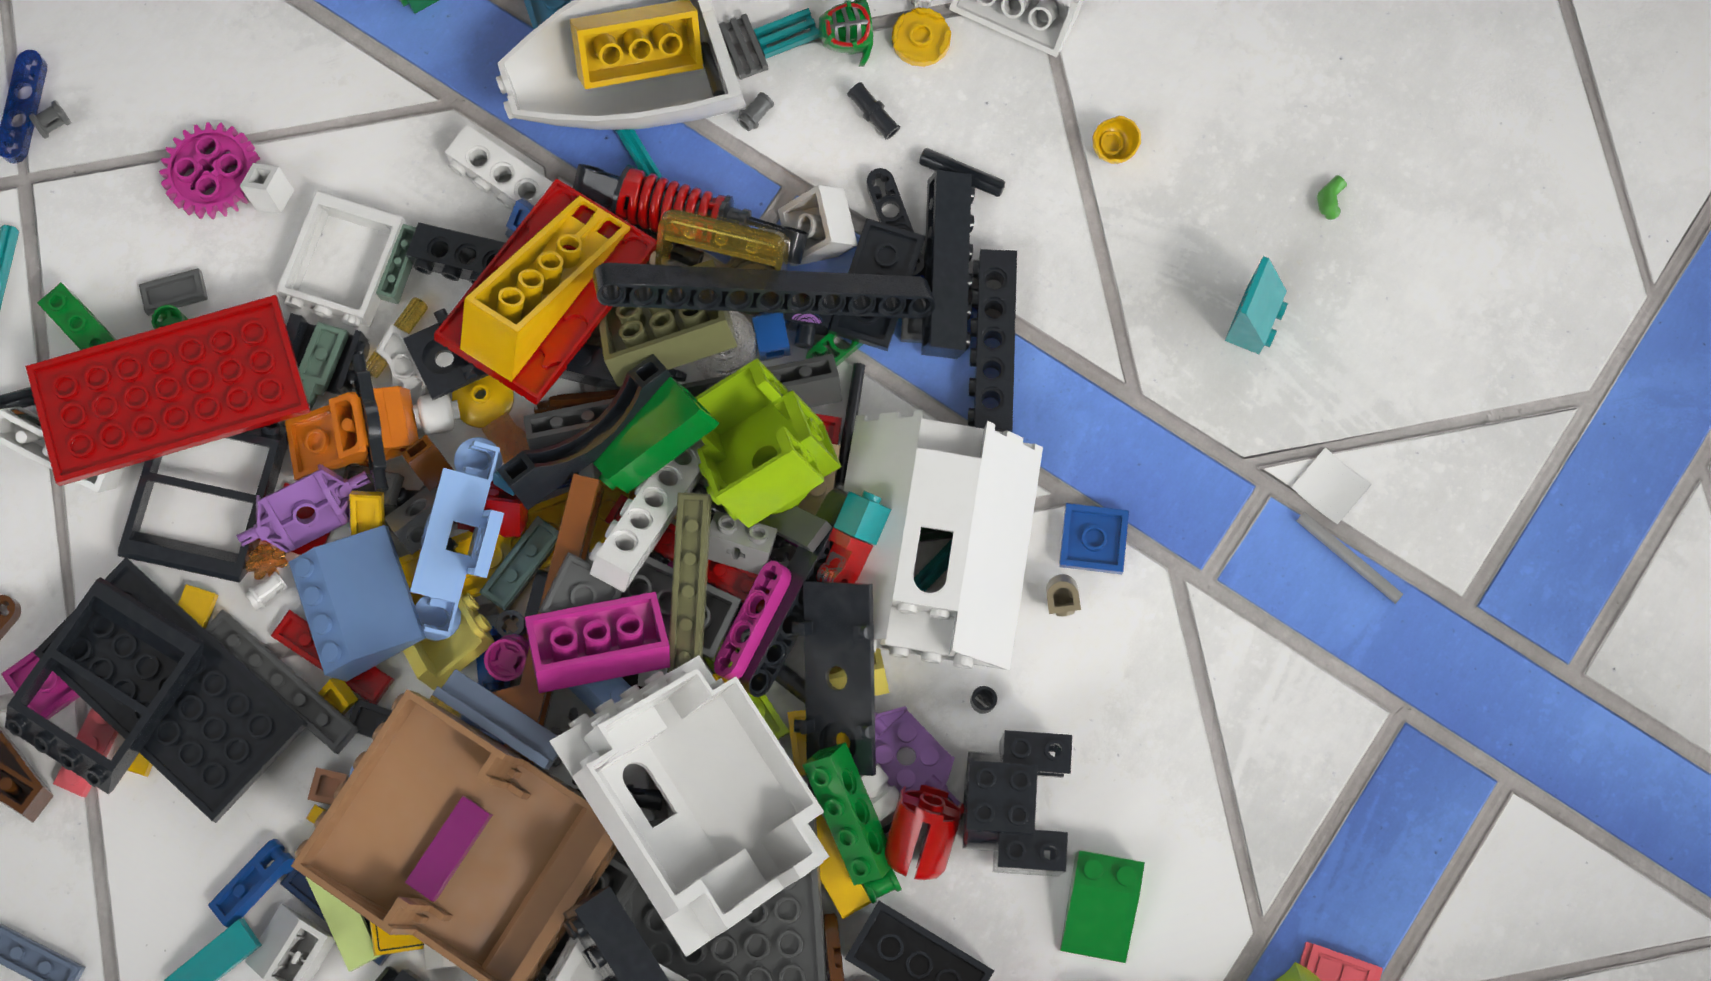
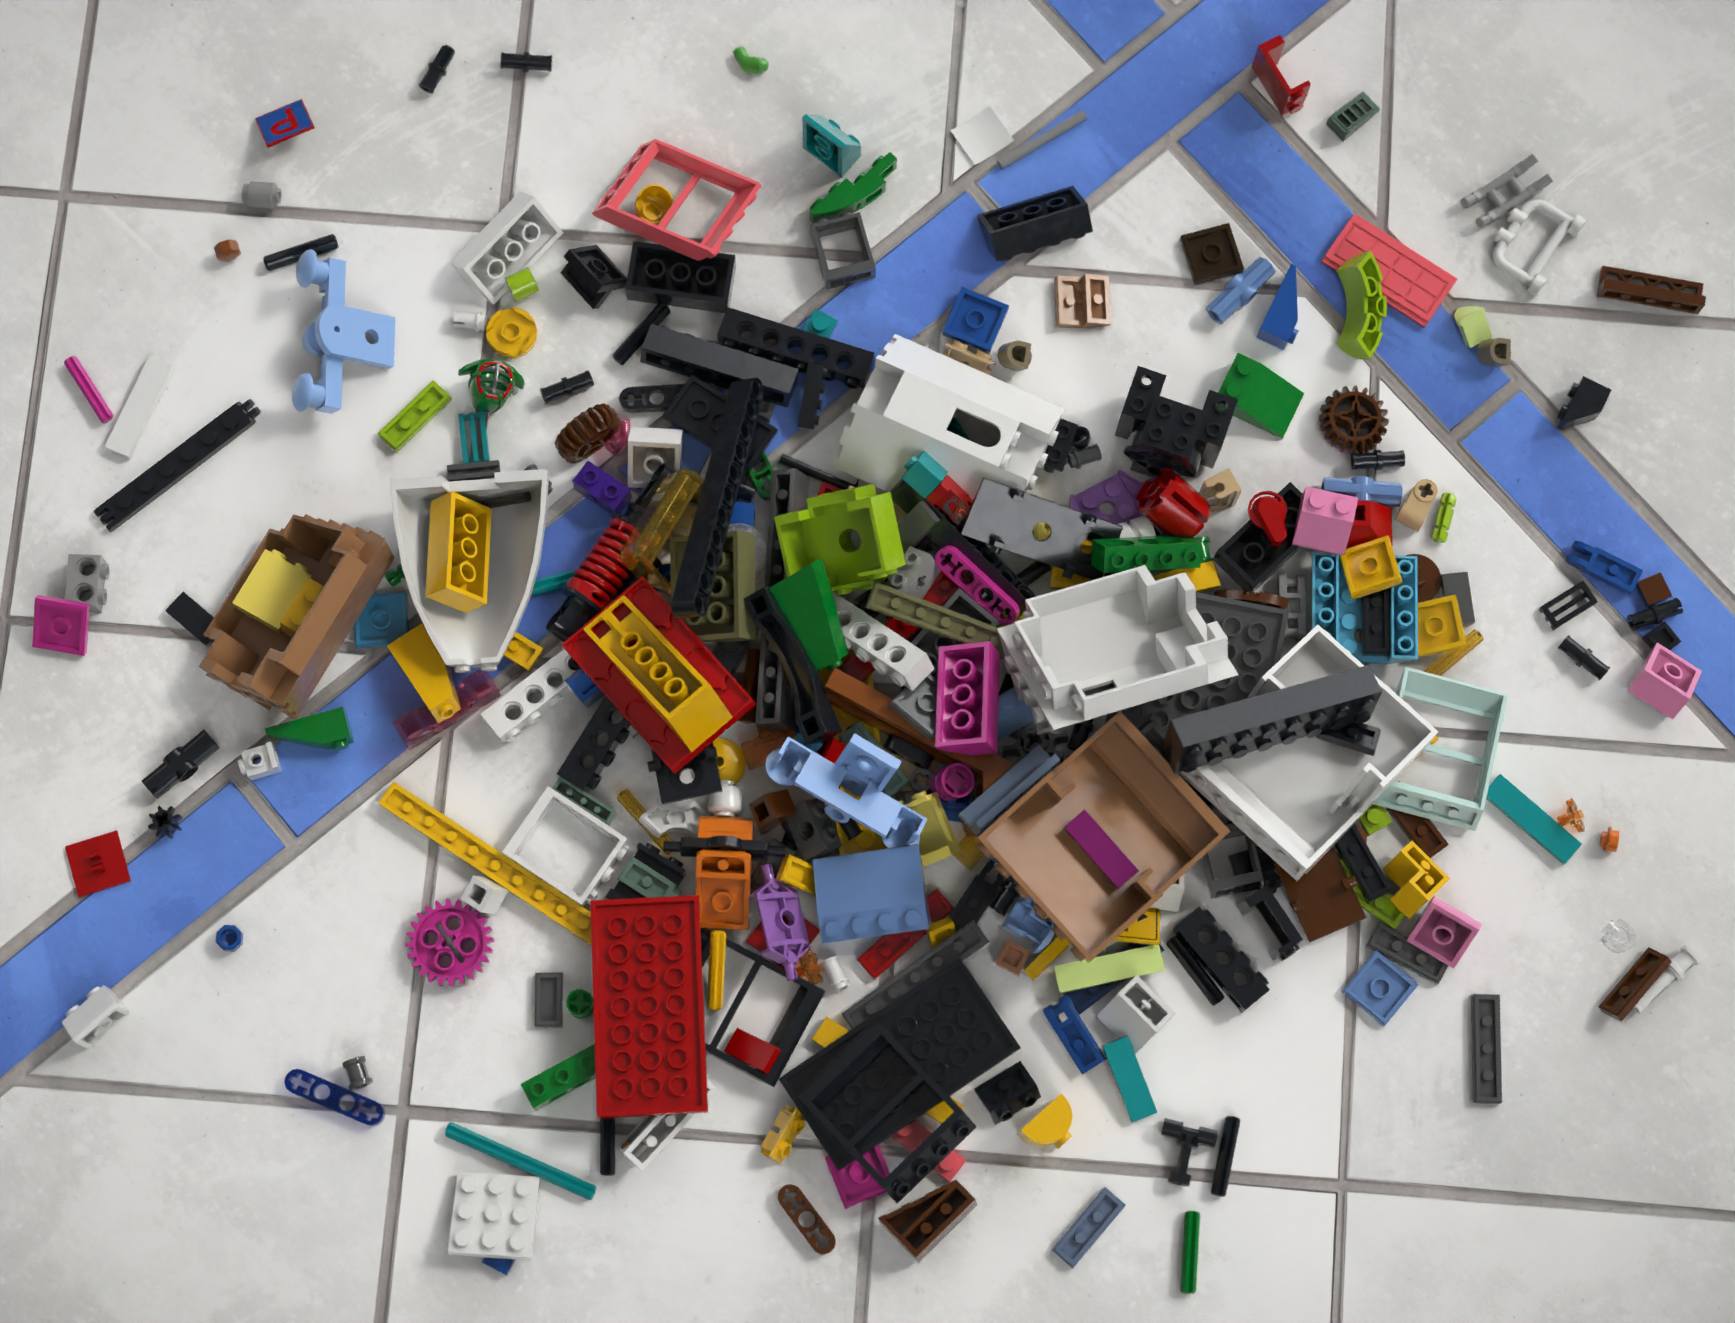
camera: 80 degrees left, 0 degrees up
none -> yellow plate [378,781,592,946]
none -> yellow slope [387,623,461,724]
none -> clear pink arch [392,669,501,751]
none -> yellow plate [504,632,544,672]
none -> lime brick [505,267,539,302]
none -> reddish brown gear [554,403,621,463]
none -> black bracket [561,245,627,309]
none -> dark purple brick [572,460,632,515]
none -> coral window [592,139,761,261]
none -> clear pink arm [605,418,631,454]
none -> black brick [625,241,736,313]
none -> yellow axle [707,930,726,1010]
none -> red tile [724,1028,781,1074]
none -> yellow hinge [760,1104,805,1164]
none -> black piece [798,361,828,429]
none -> teal plate [803,309,838,338]
none -> green slope [810,152,897,224]
none -> dark grey window [810,212,876,290]
none -> tan hinge [942,340,996,375]
none -> black bracket [974,1061,1041,1125]
none -> black slope [977,186,1093,261]
none -> yellow brick [1017,1093,1072,1149]
none -> black hinge [1043,419,1078,473]
none -> medium nougat slope [1054,274,1111,328]
none -> dark grey pin [1067,444,1102,469]
none -> dark brown tile [1180,223,1244,285]
none -> tan hinge [1199,468,1242,512]
none -> medium blue piece [1206,257,1276,325]
none -> red piece [1247,491,1287,546]
none -> red panel [1252,35,1311,116]
none -> blue slope [1256,264,1299,350]
none -> dark green slope [1326,92,1380,142]

